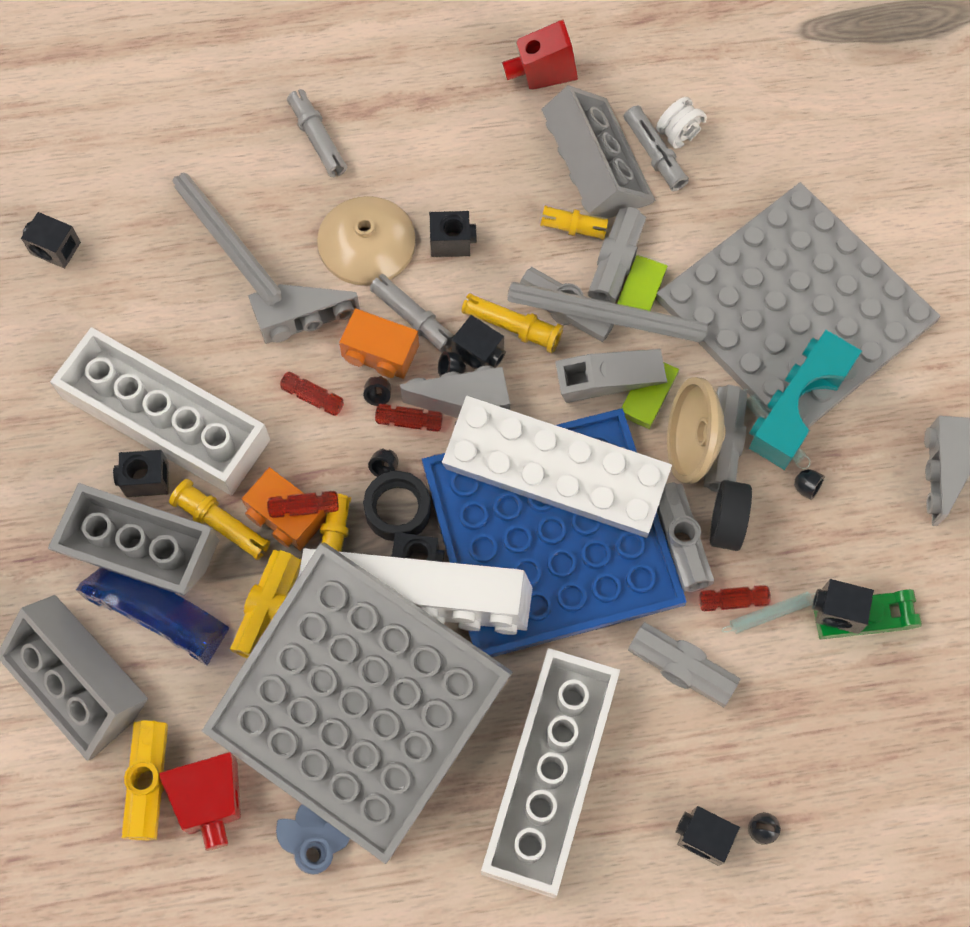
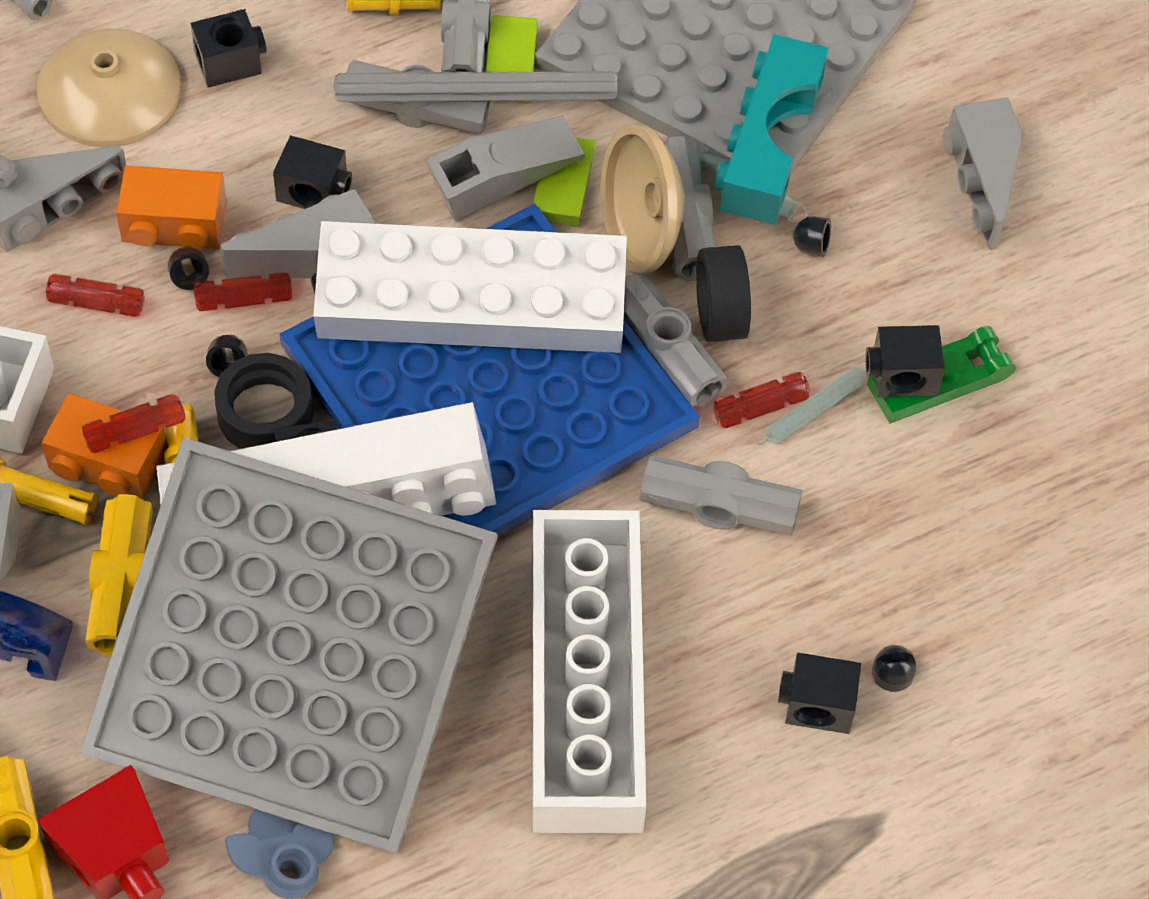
camera: 20 degrees left, 10 degrees down
light grey pin [370,274,454,353] -> none
black hinge [438,351,466,377] -> none
yellow pin [461,293,564,354] -> none

